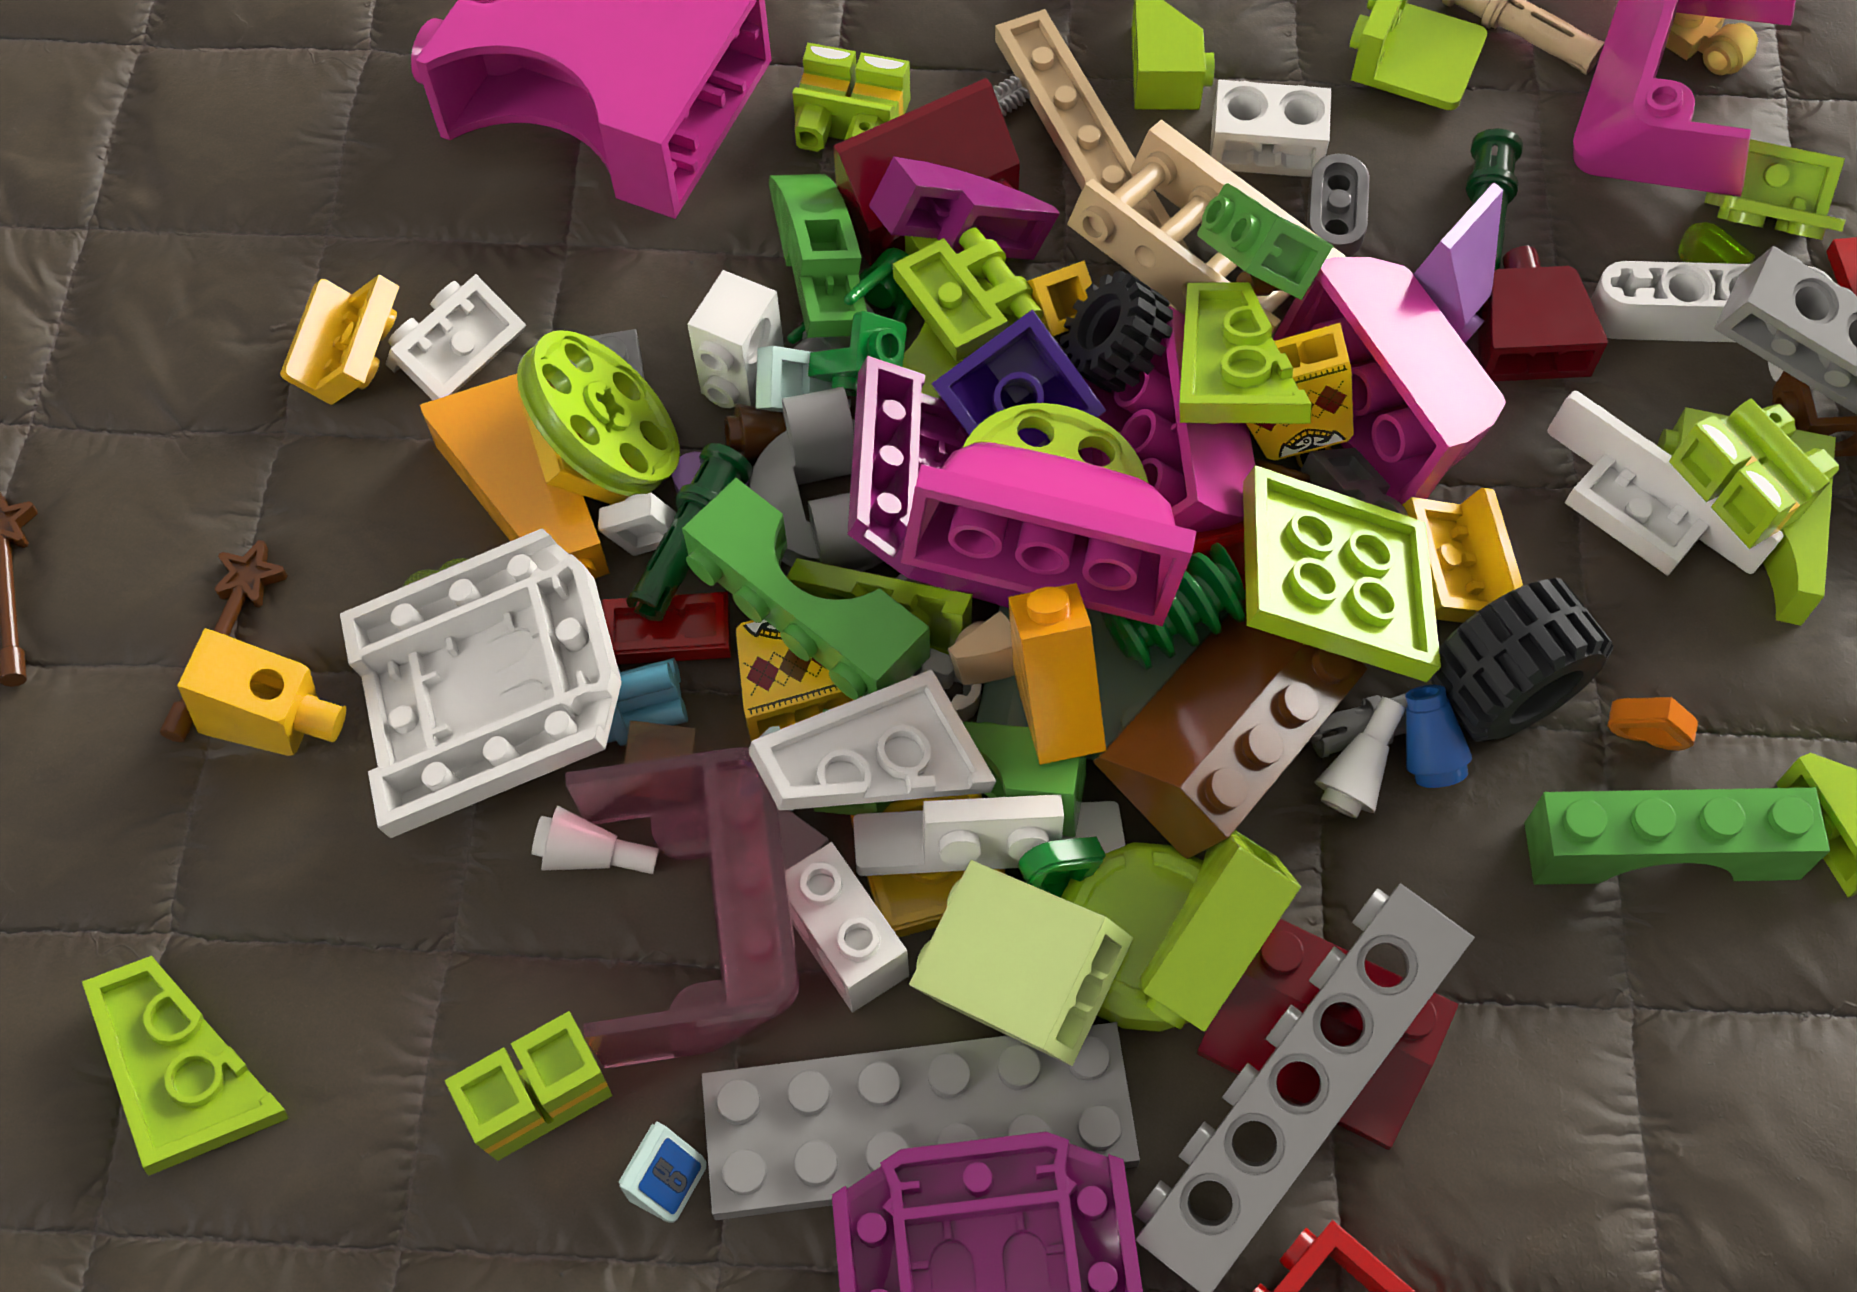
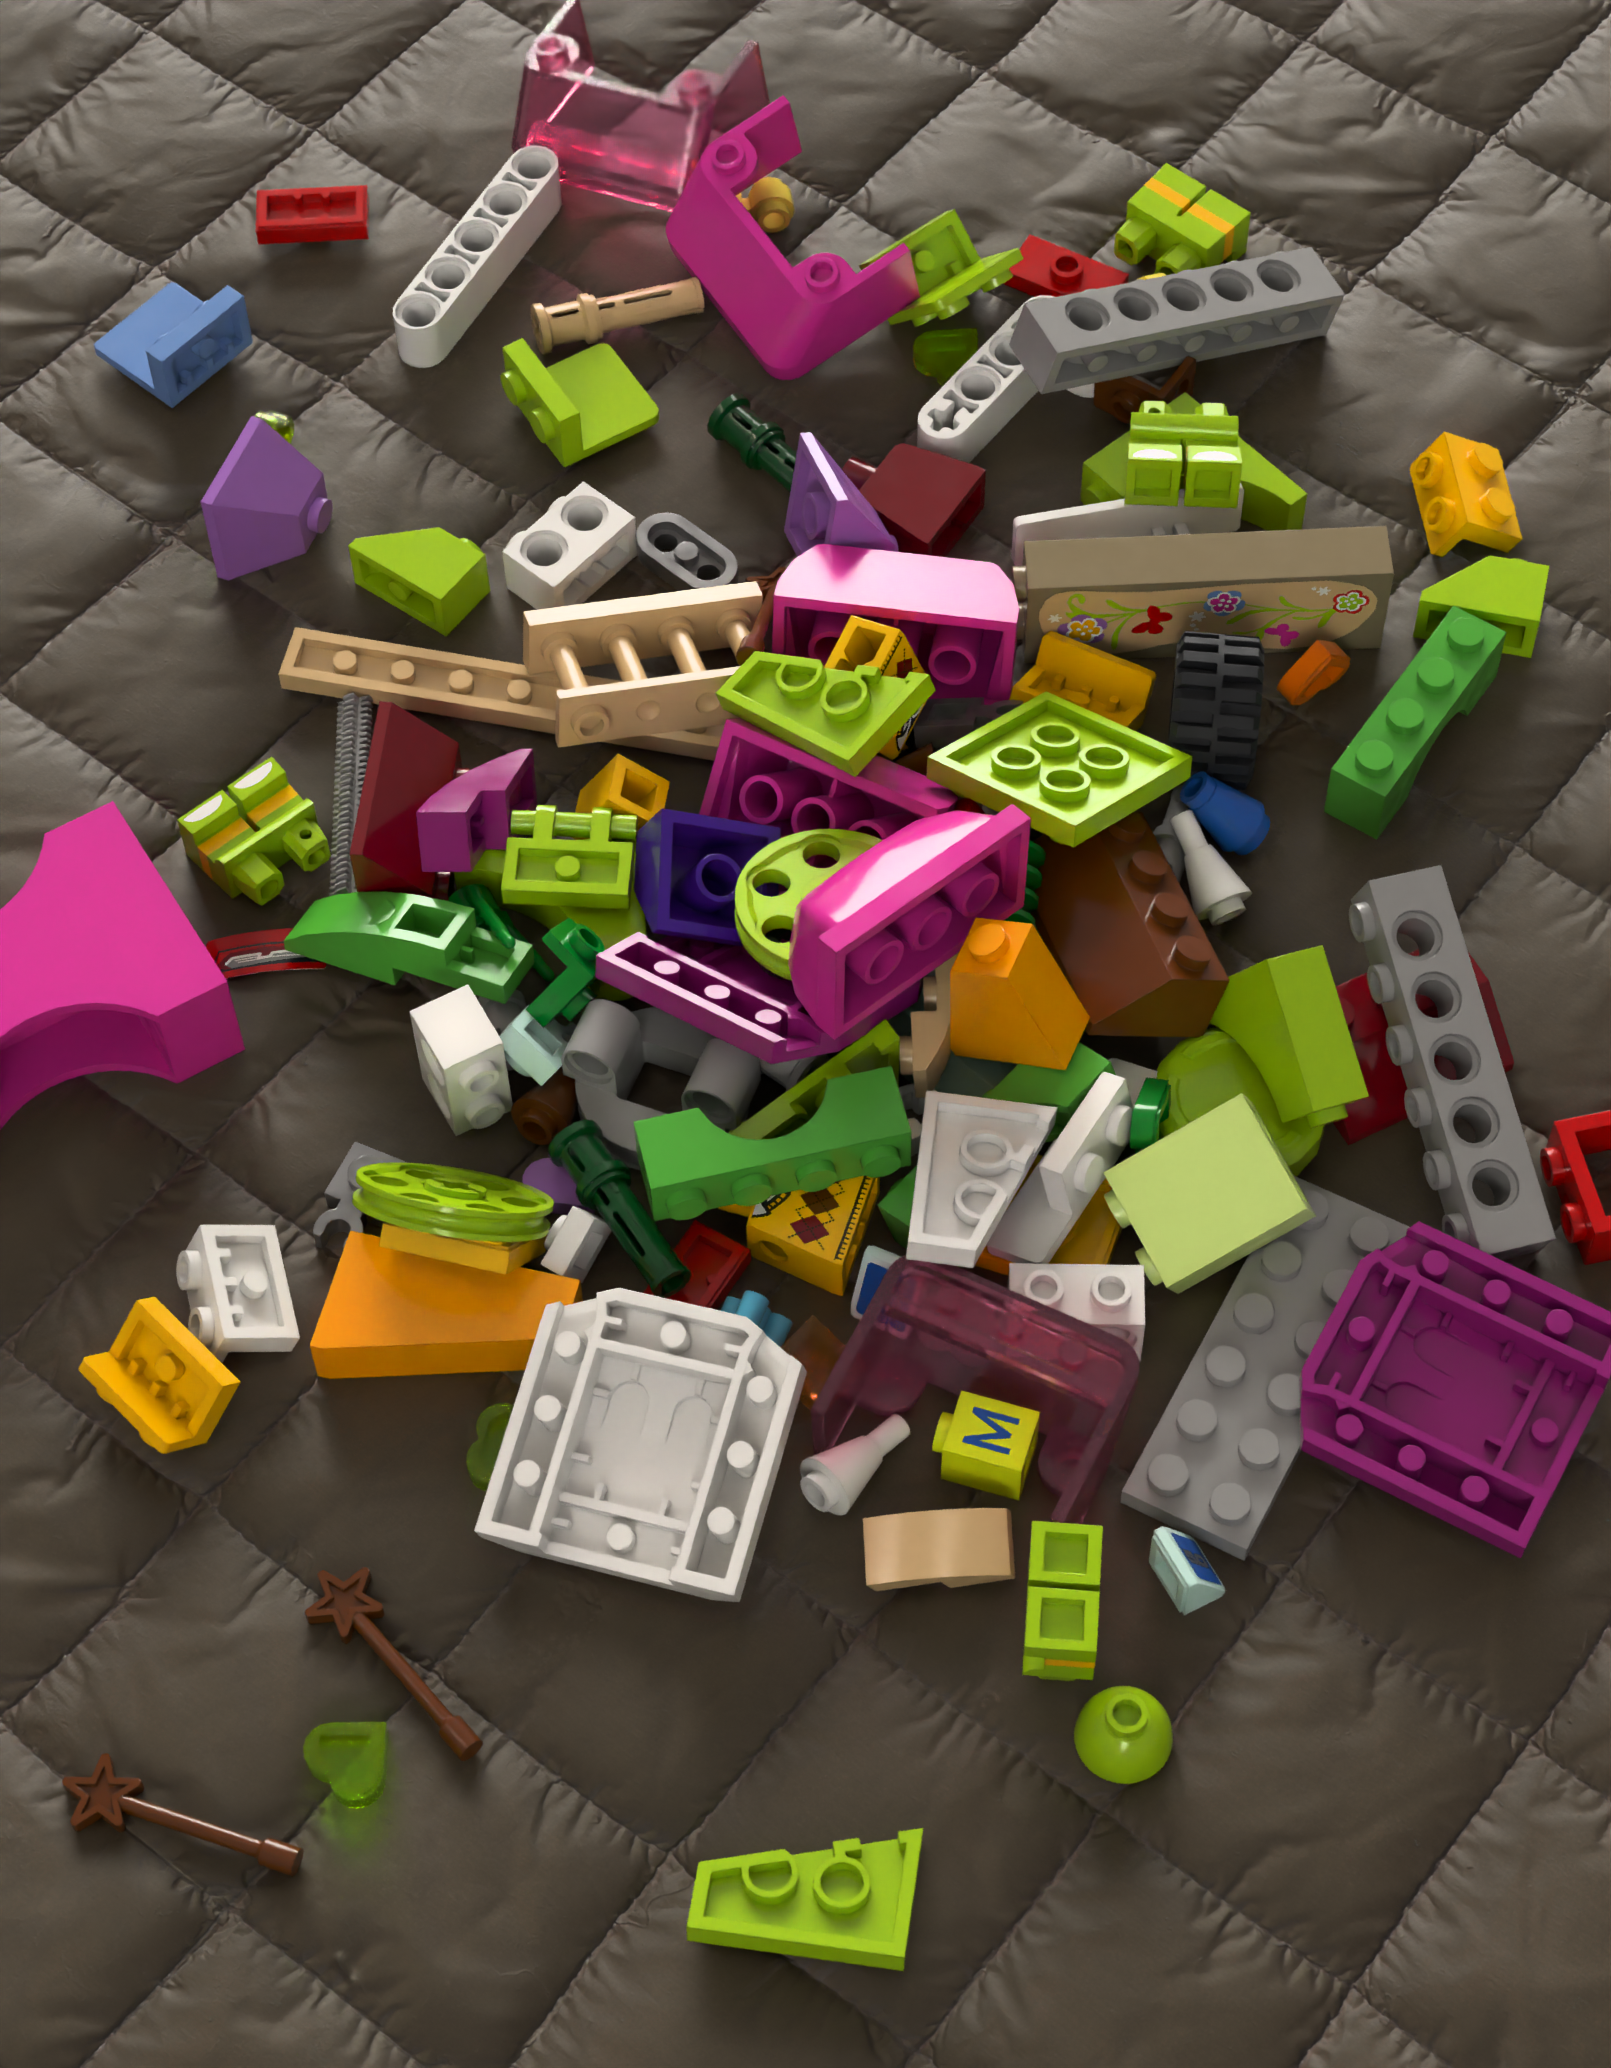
camera: 55 degrees left, 5 degrees down
yellow torso [177,628,346,756] -> none
black tyre [1060,271,1173,393] -> none
bright green bracket [1197,183,1333,300] -> none
none -> sticker [206,928,326,979]
none -> clear neon green tile [303,1722,389,1809]
none -> tan slope [863,1508,1015,1592]
none -> neon yellow brick [932,1390,1040,1501]
none -> brick [1012,526,1394,663]
none -> lime brick [1074,1686,1173,1784]

